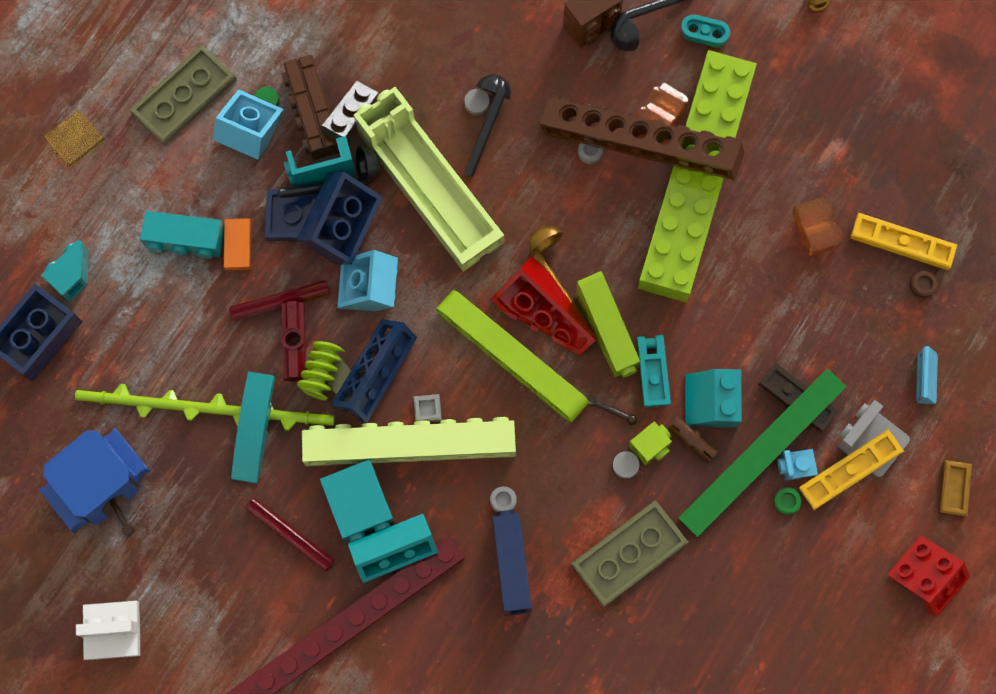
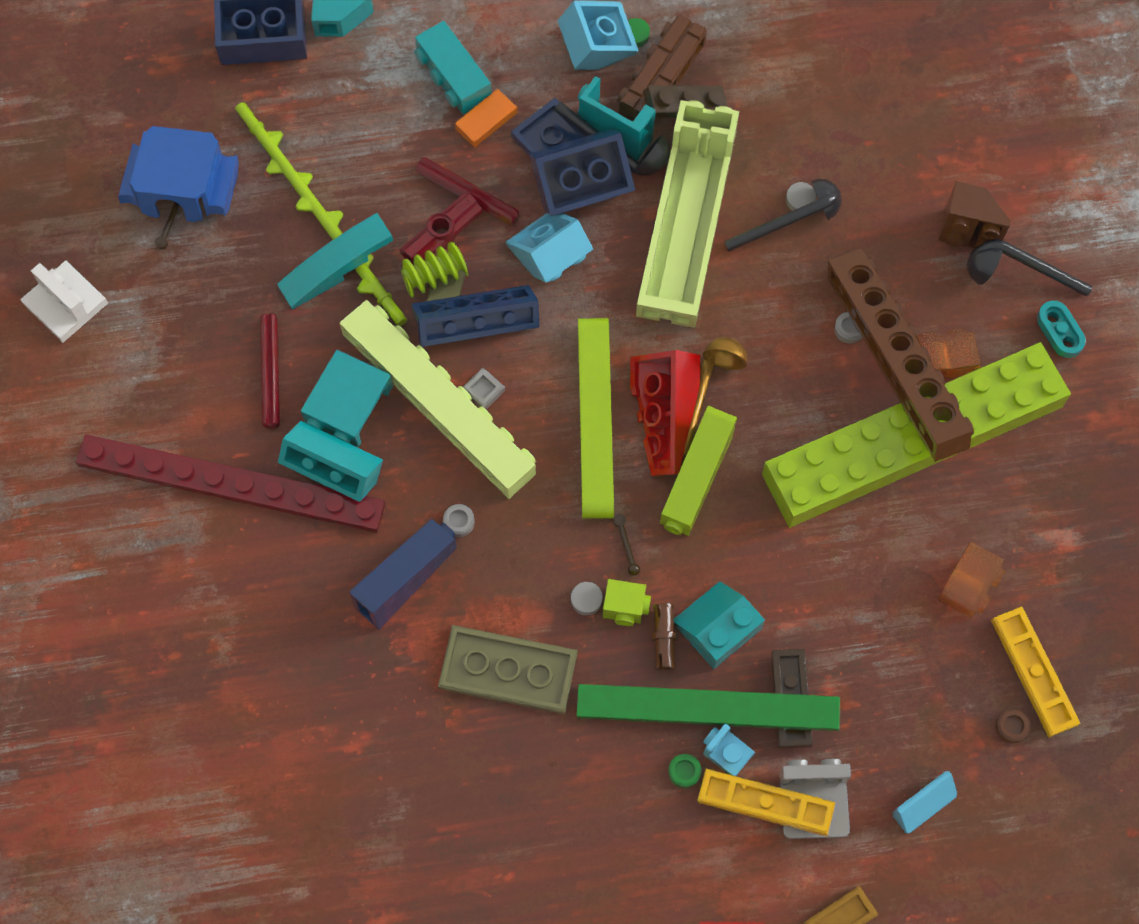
camera: 45 degrees right, 5 degrees down
teal plate [637,335,671,408] -> none

